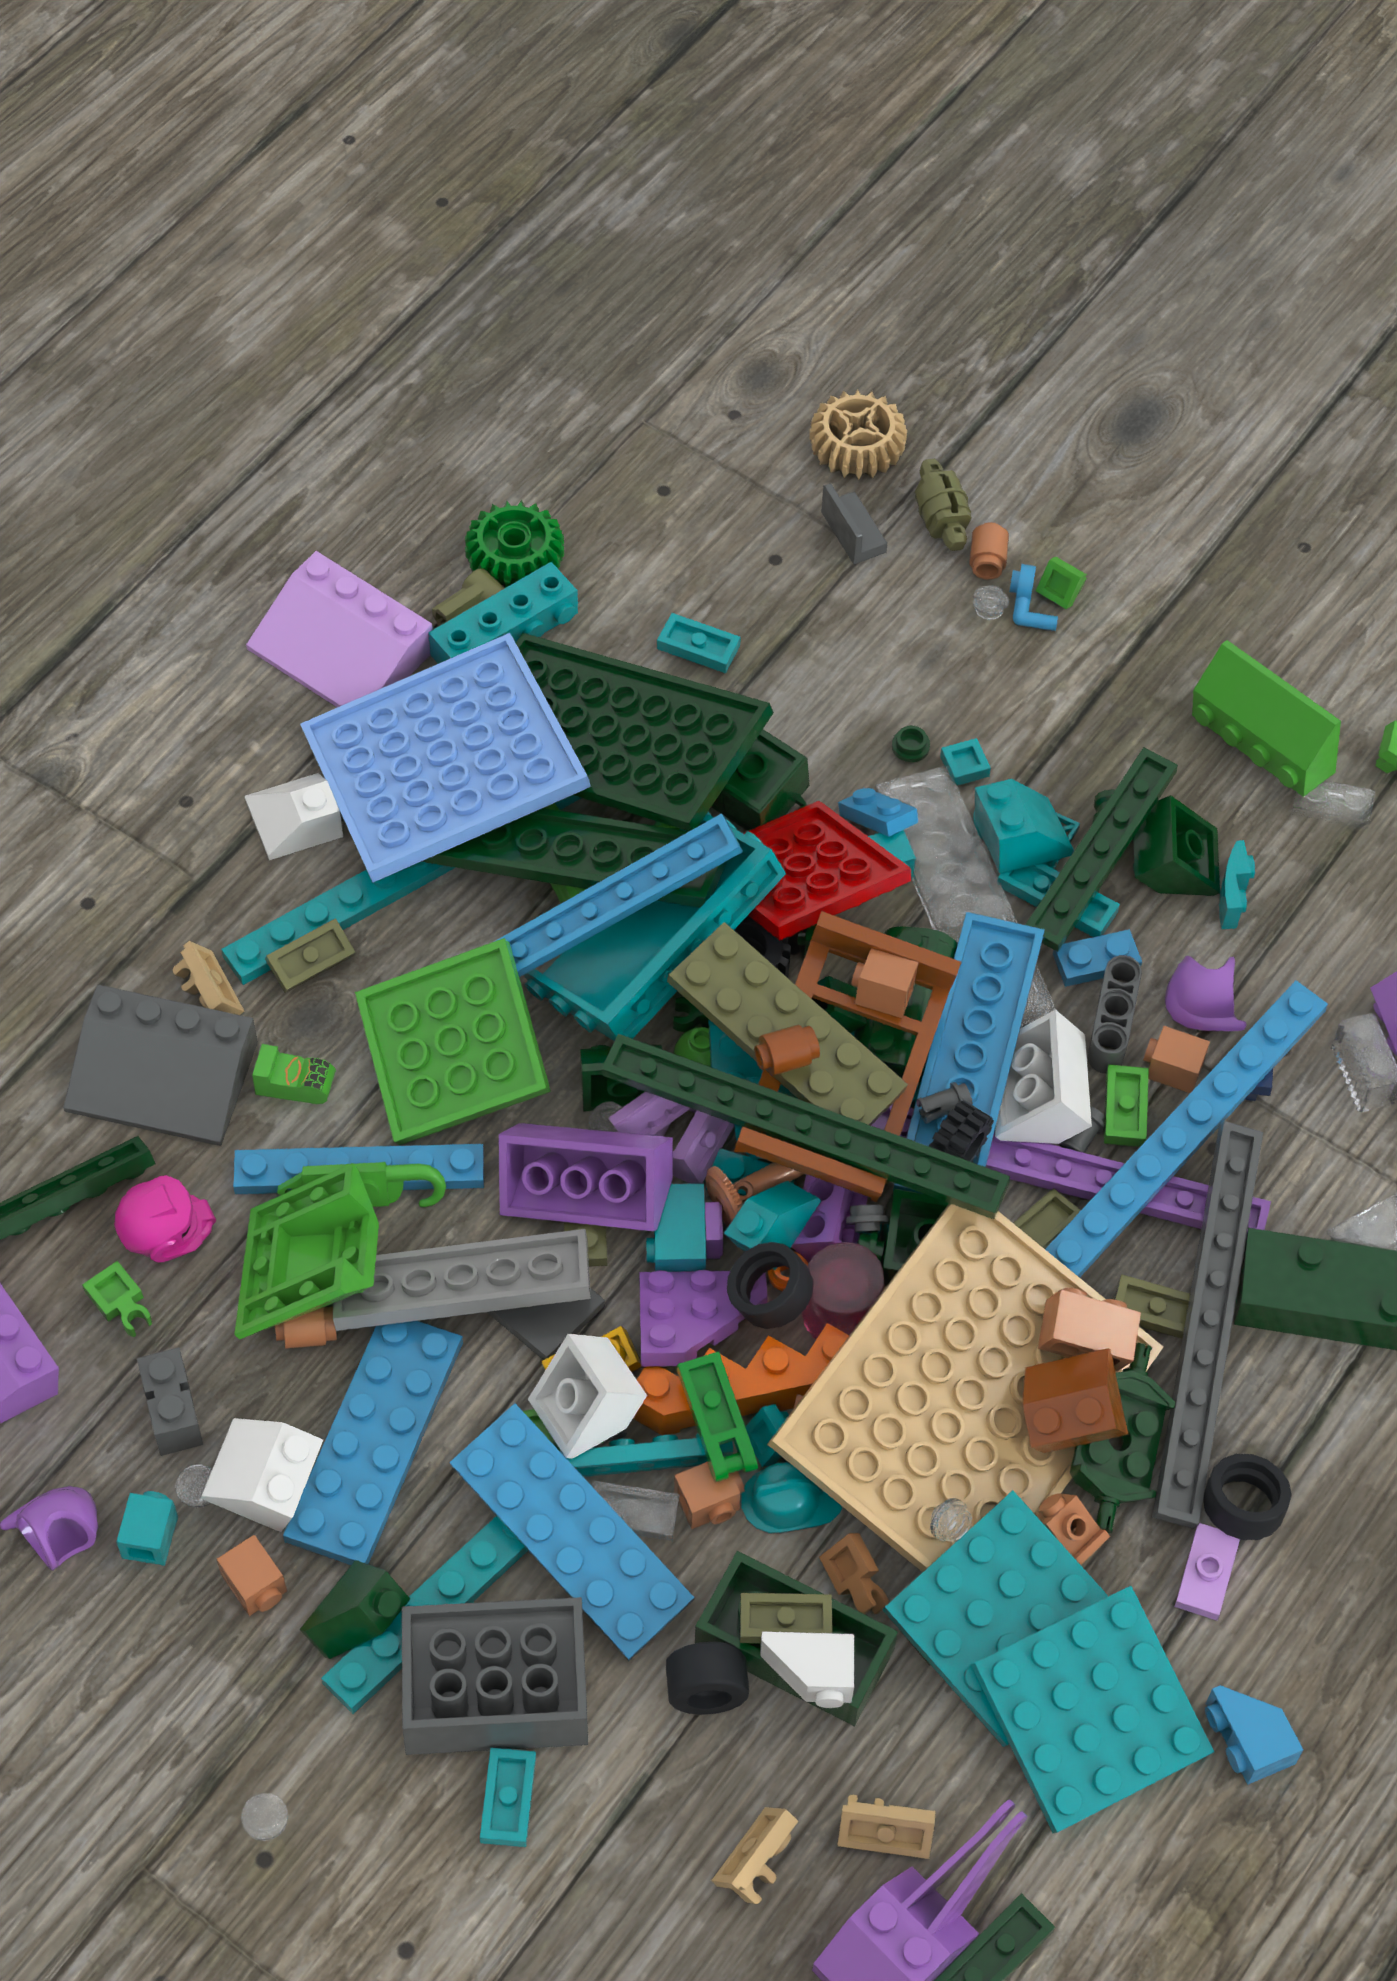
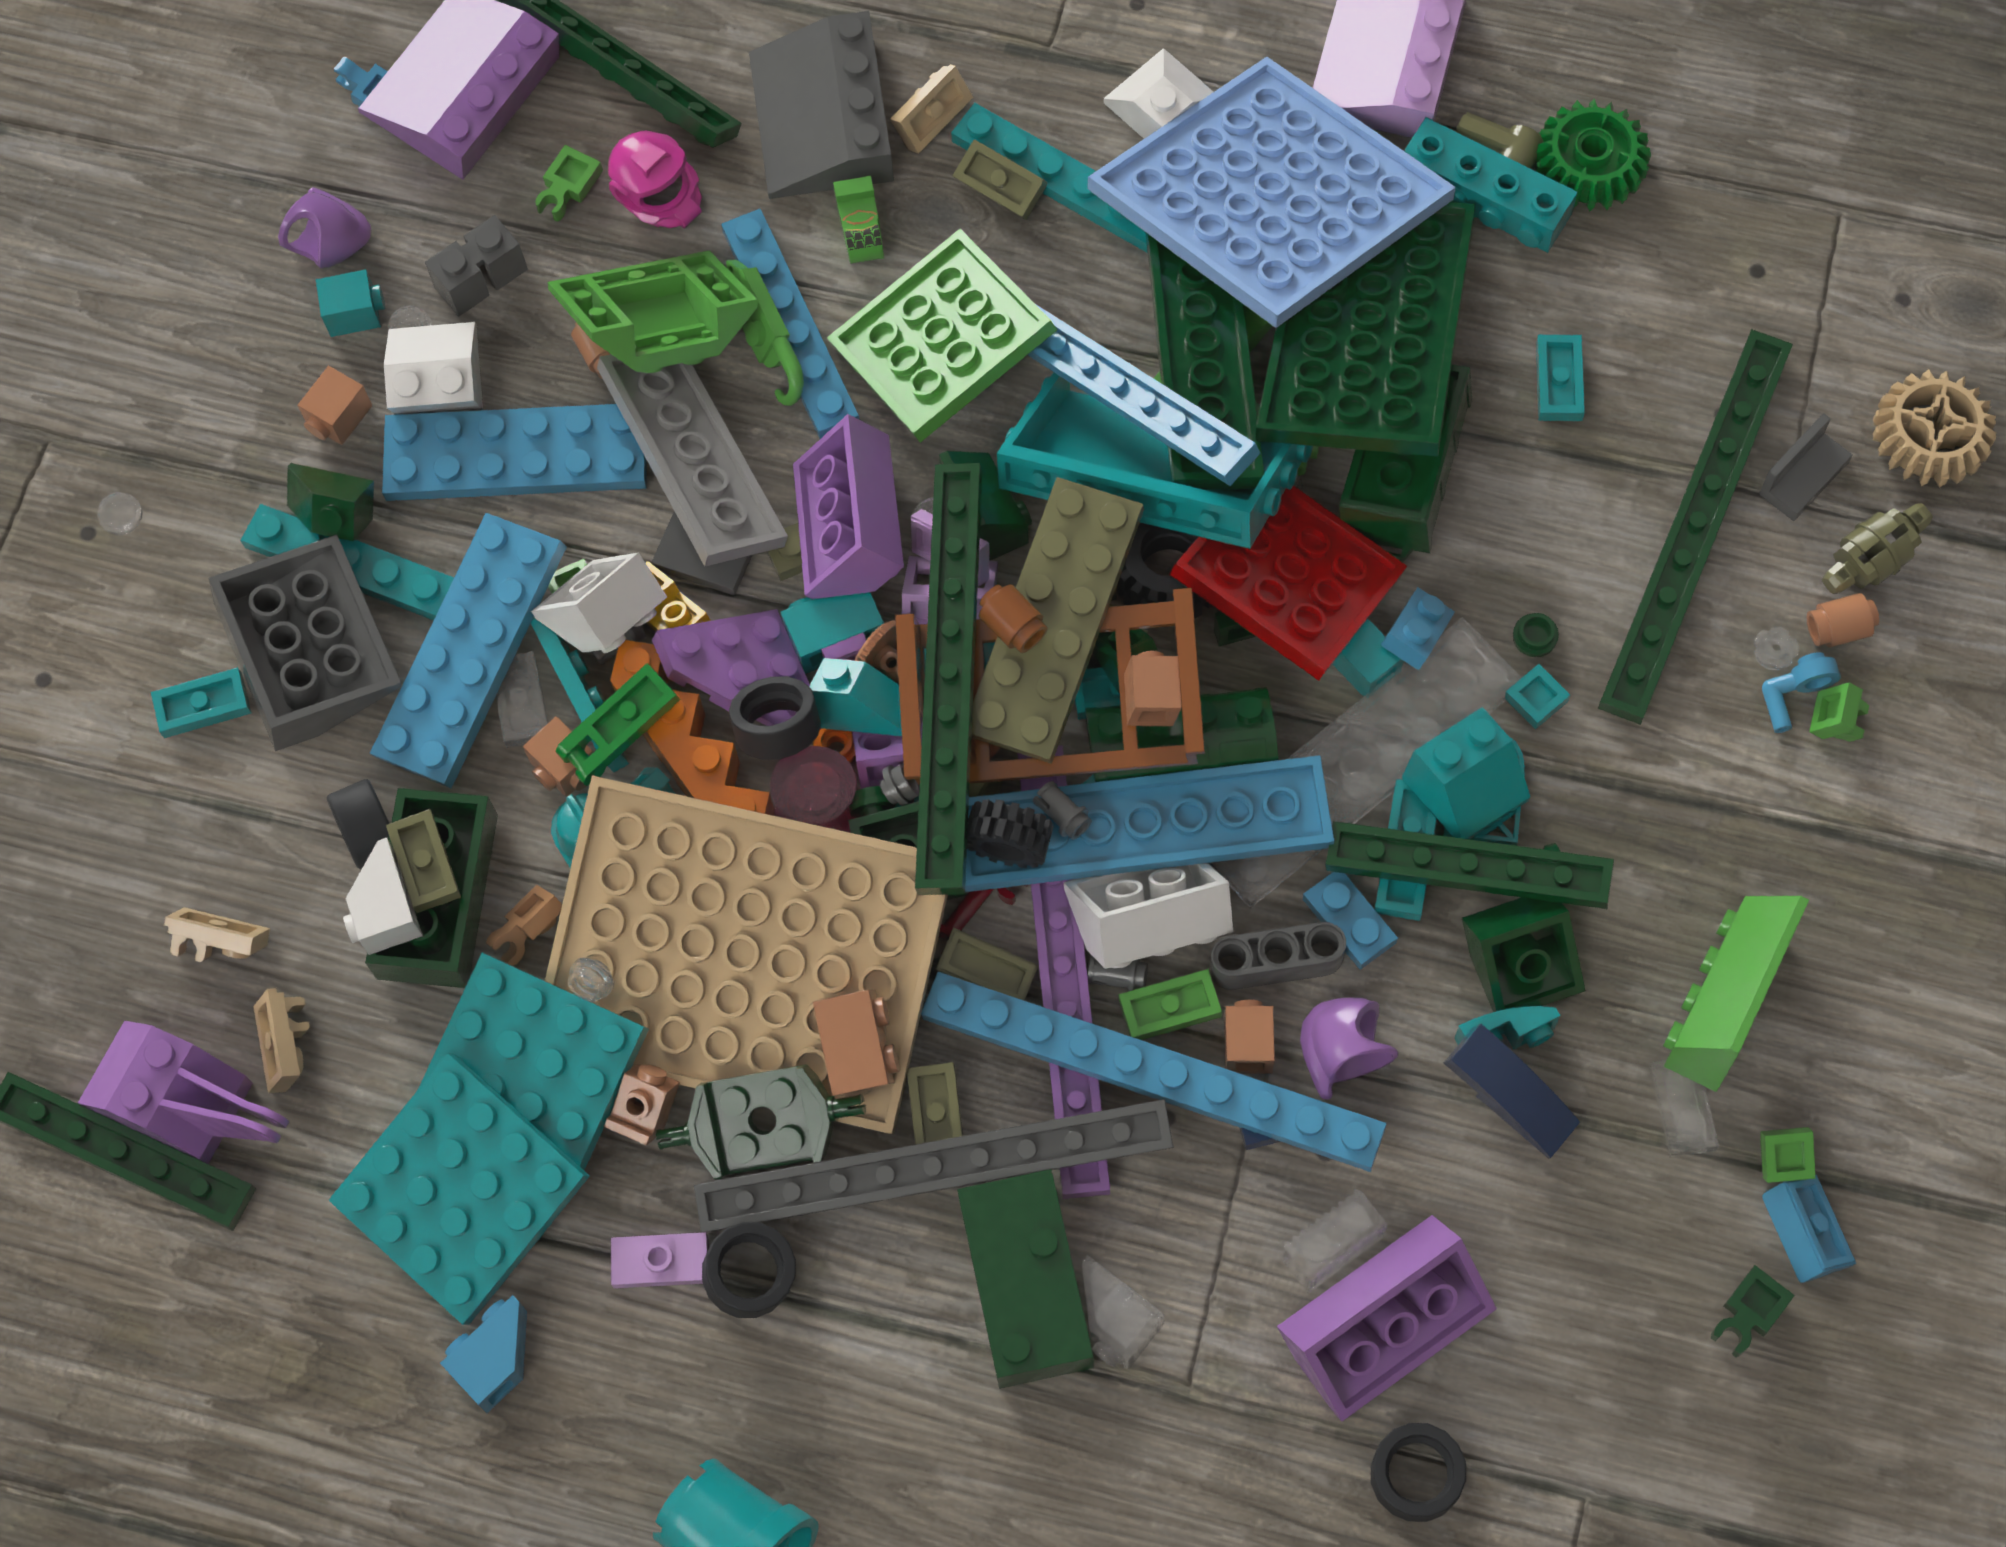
camera: 75 degrees right, 10 degrees up
dark orange slope [1023,1348,1128,1453] -> none
none -> dark blue slope [1444,1024,1580,1159]
none -> dark green plate [1598,329,1793,725]

